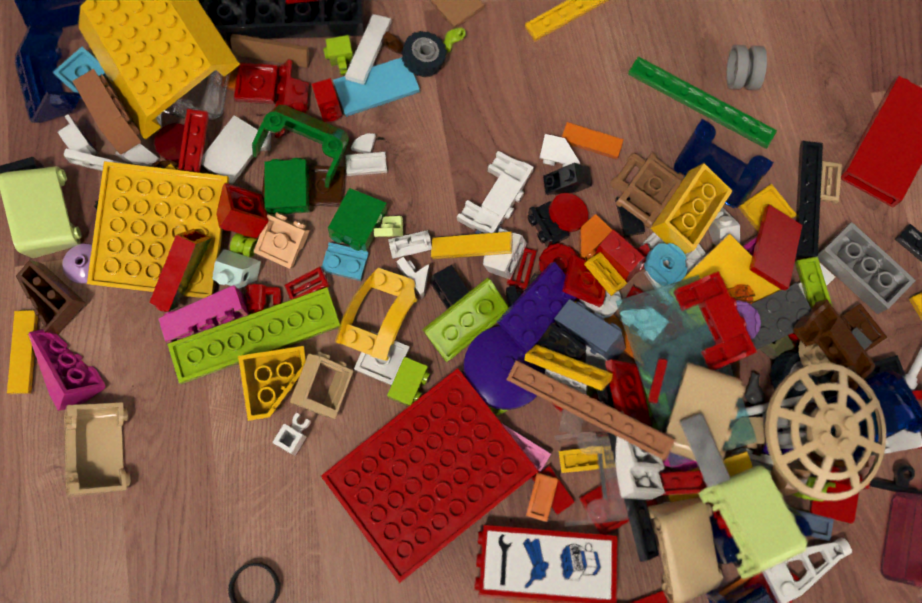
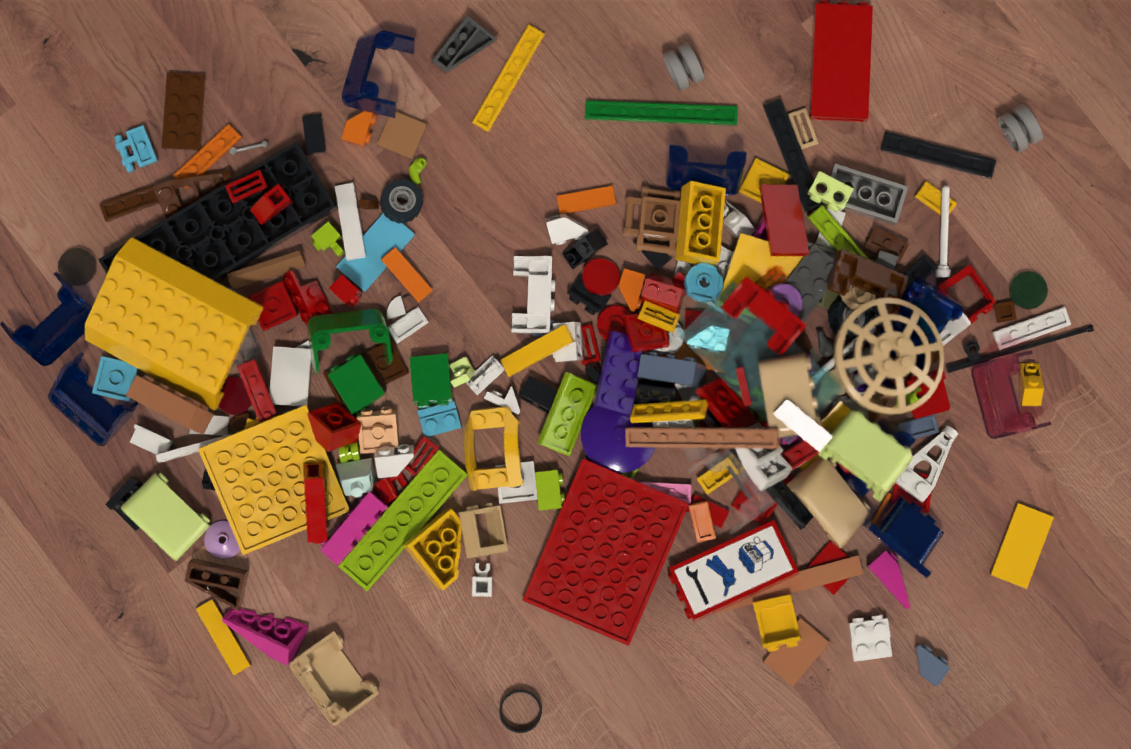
camera: 25 degrees left, 10 degrees up
none -> white slope [375,444,414,478]
none -> orange tile [381,247,433,303]
none -> yellowish green brick [807,171,854,212]

